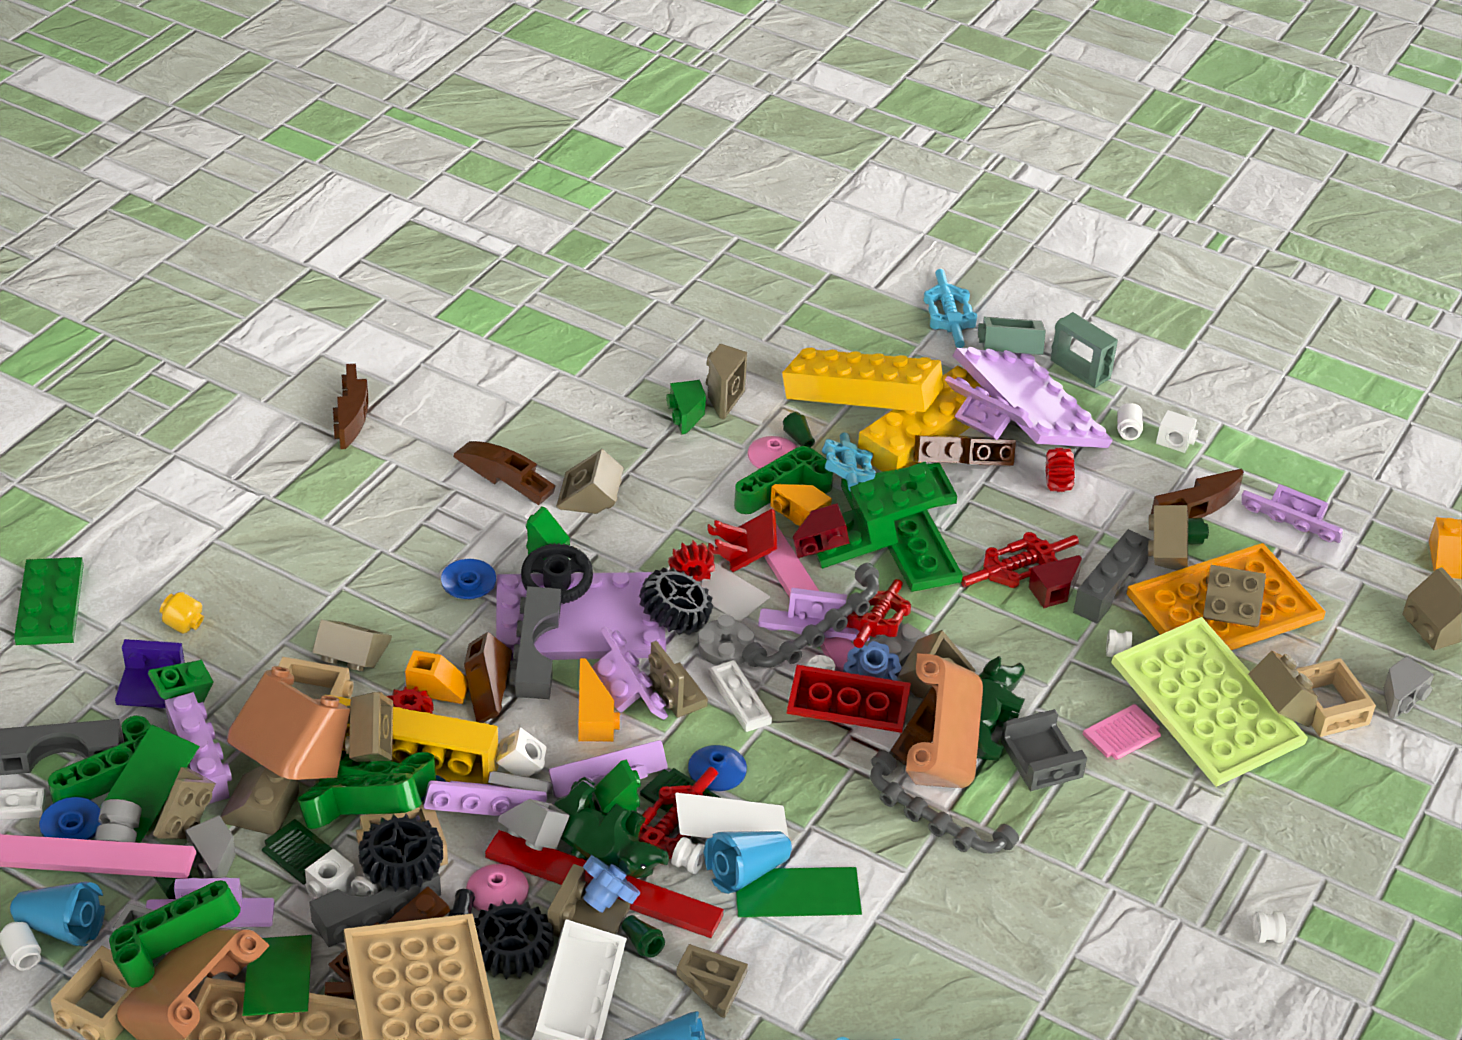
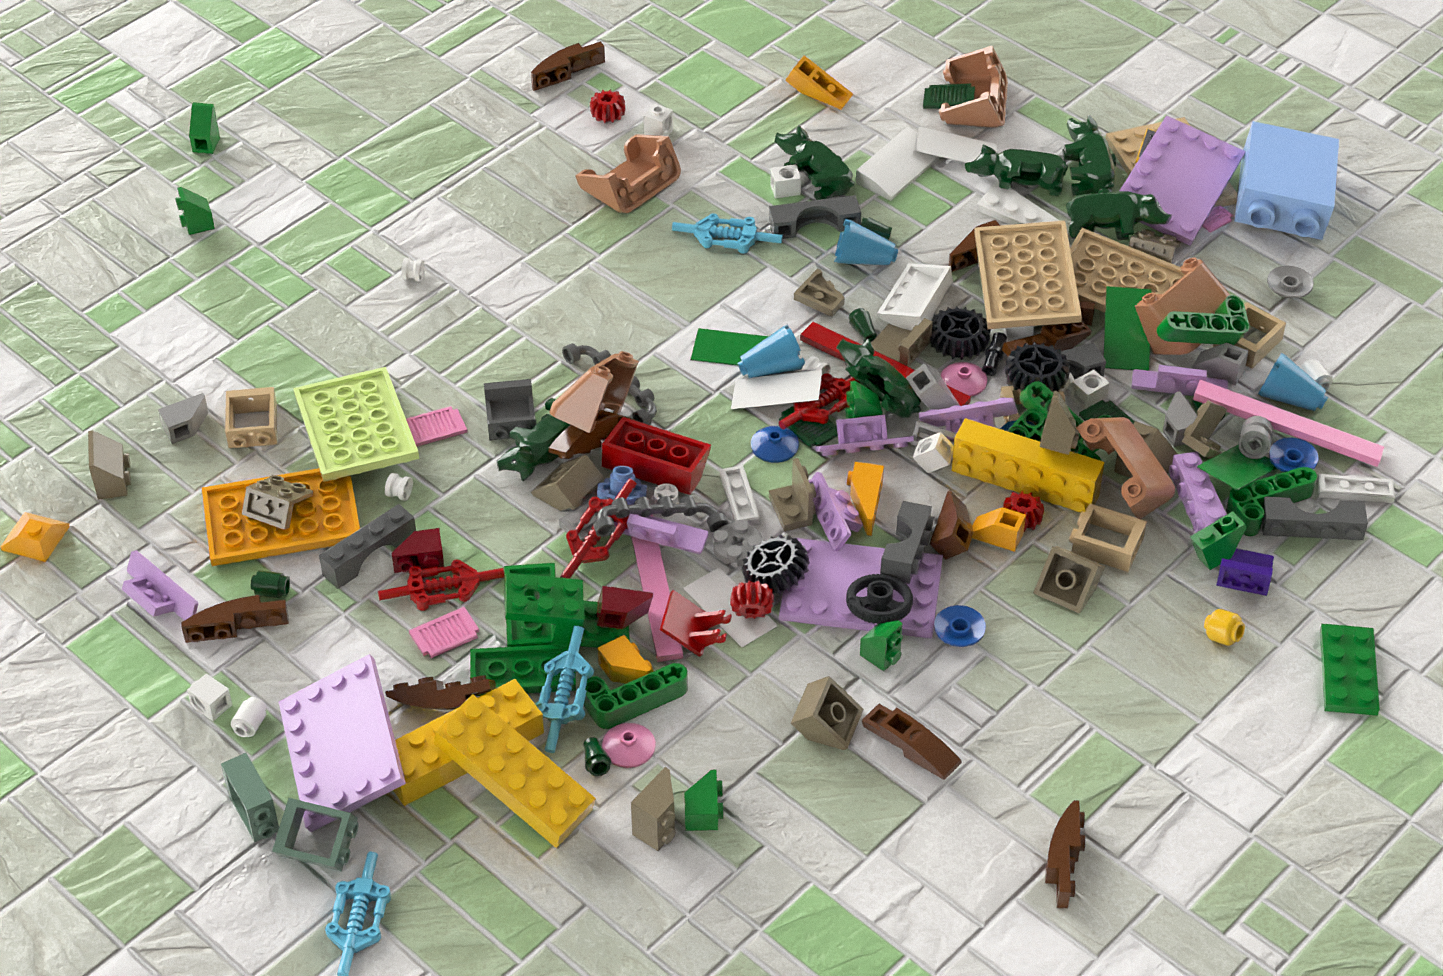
camera: 165 degrees left, 5 degrees up
medium blue plant [583,855,641,913] -> none
lavender bracket [945,376,1033,440] -> none
red gear [1045,448,1075,492] -> none
dark tan slope [1148,505,1188,571] -> none
dark tan slope [1248,651,1318,727] -> none
none -> bright pink window [409,607,479,658]

